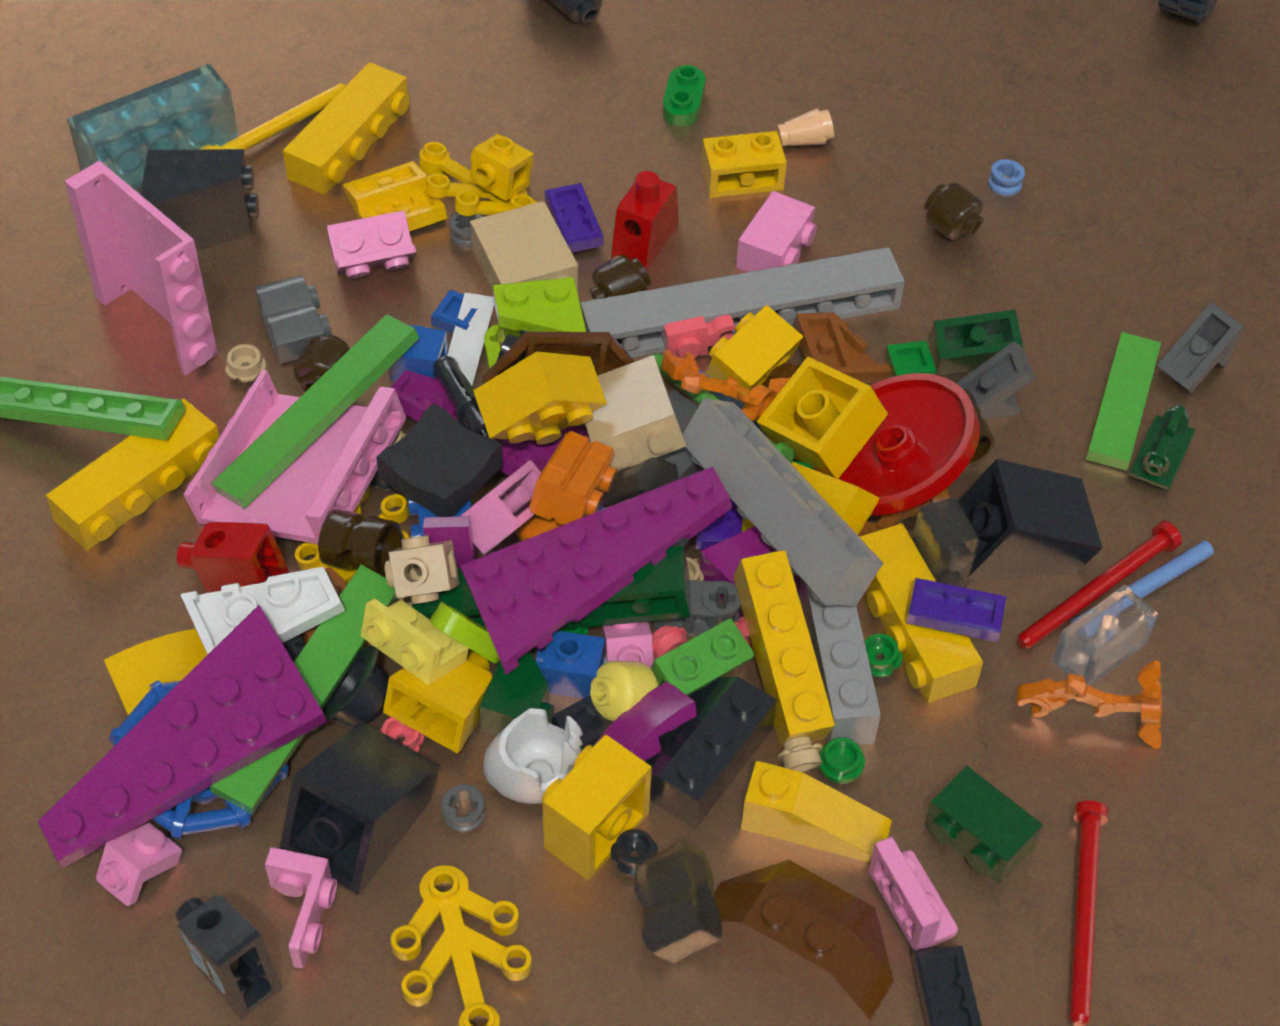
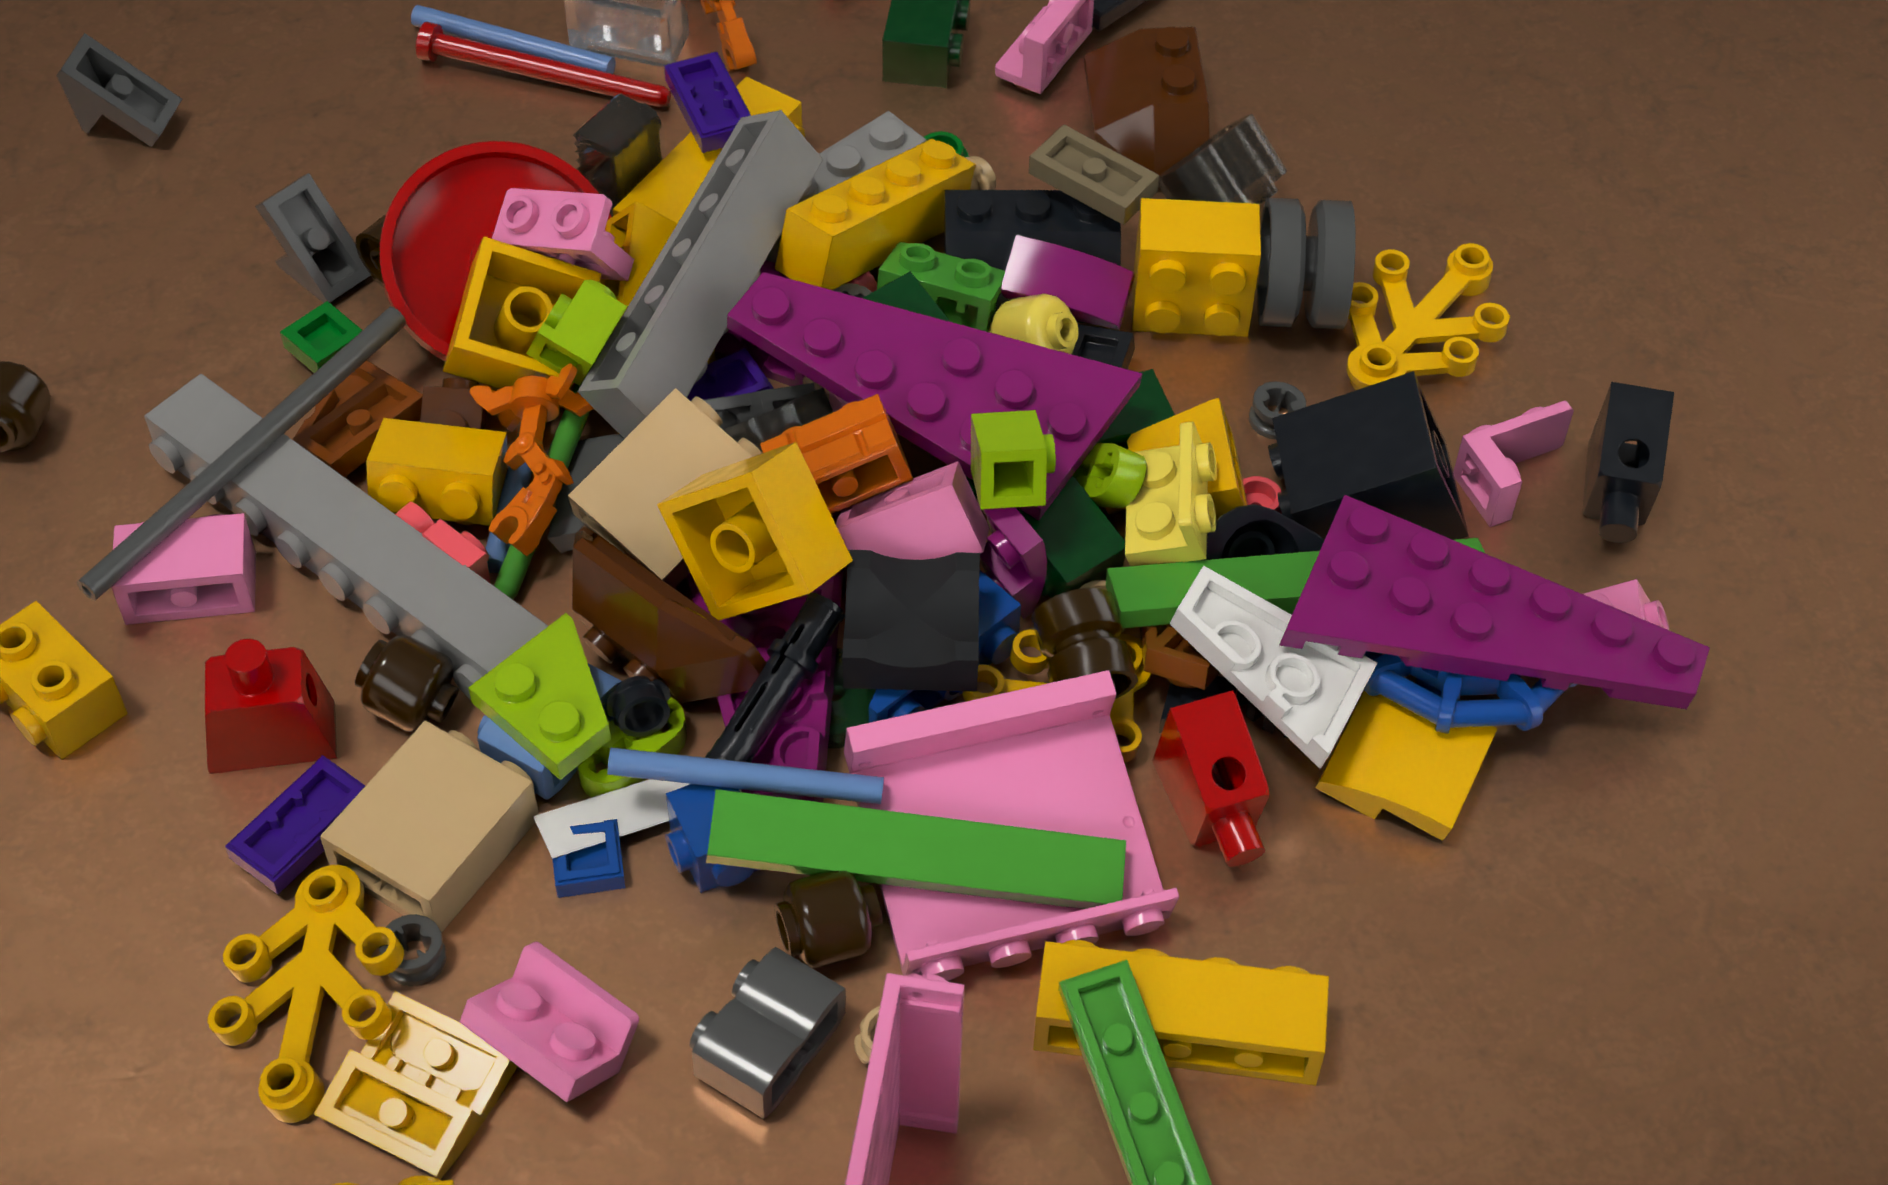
camera: 125 degrees left, 0 degrees up
tan brick [385,535,460,604] -> none
yellow brick [470,133,534,201] -> none
white helmet [483,708,583,805] -> none
yellow slope [741,761,892,863] -> none
dark green brick [928,309,1024,376] -> none
black slope [952,459,1103,581] -> none
bright green tile [1086,332,1161,471] -> none
dark green hinge [1129,405,1196,490] -> none
none -> dark grey piece [77,307,406,601]
none -> bright pink bracket [492,188,634,281]
none -> lime brick [526,280,627,386]
none -> medium blue bar [607,747,884,804]
none -> lime brick [971,410,1056,509]
none -> dark tan plate [1029,124,1159,225]
none -> dark grey wheel [1256,198,1356,329]

